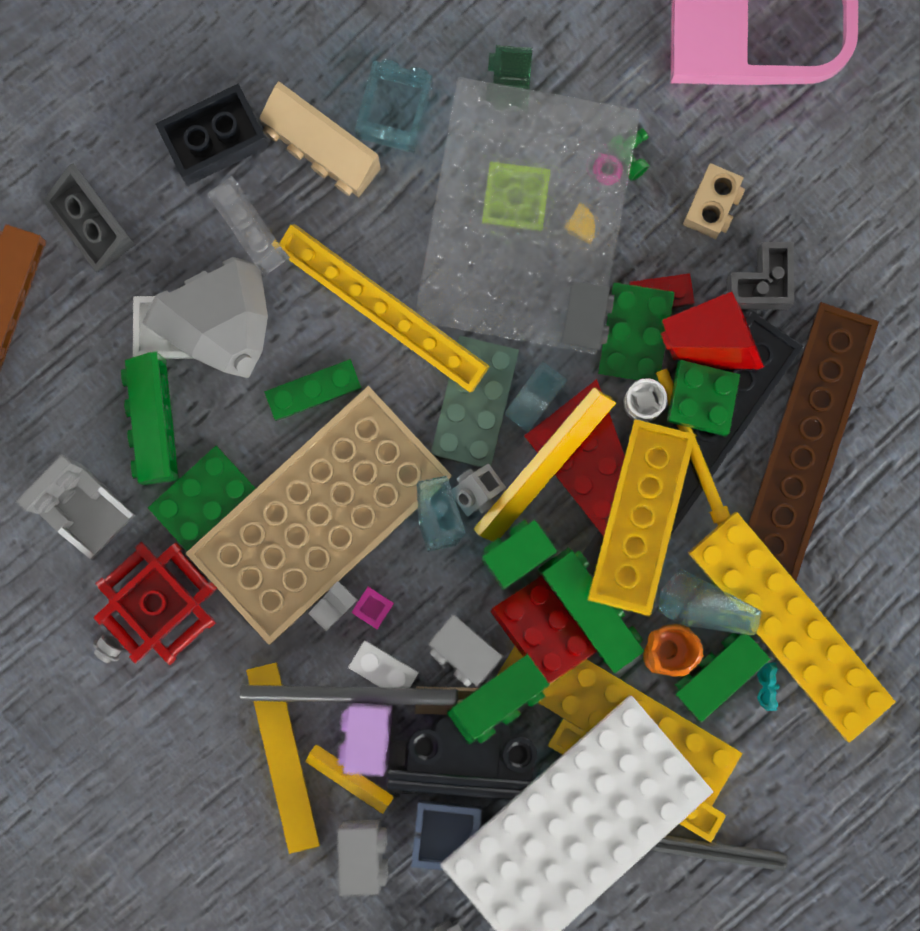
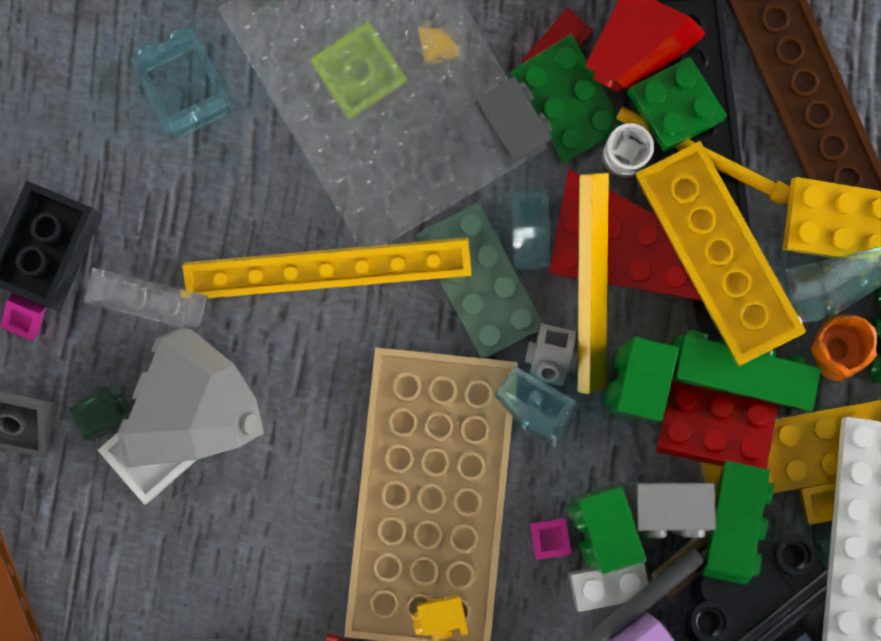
camera: 40 degrees left, 0 degrees up
green slope [121,351,179,485] -> none
green plate [148,445,256,551] -> none
tan slope [259,81,381,198] -> none
green plate [264,359,362,421] -> none
light grey leg [308,581,359,631] -> none
none -> dark pink plate [0,293,46,341]
none -> clear green brick [69,389,131,441]
none -> yellow brick [411,594,468,640]
none -> green brick [567,485,646,575]

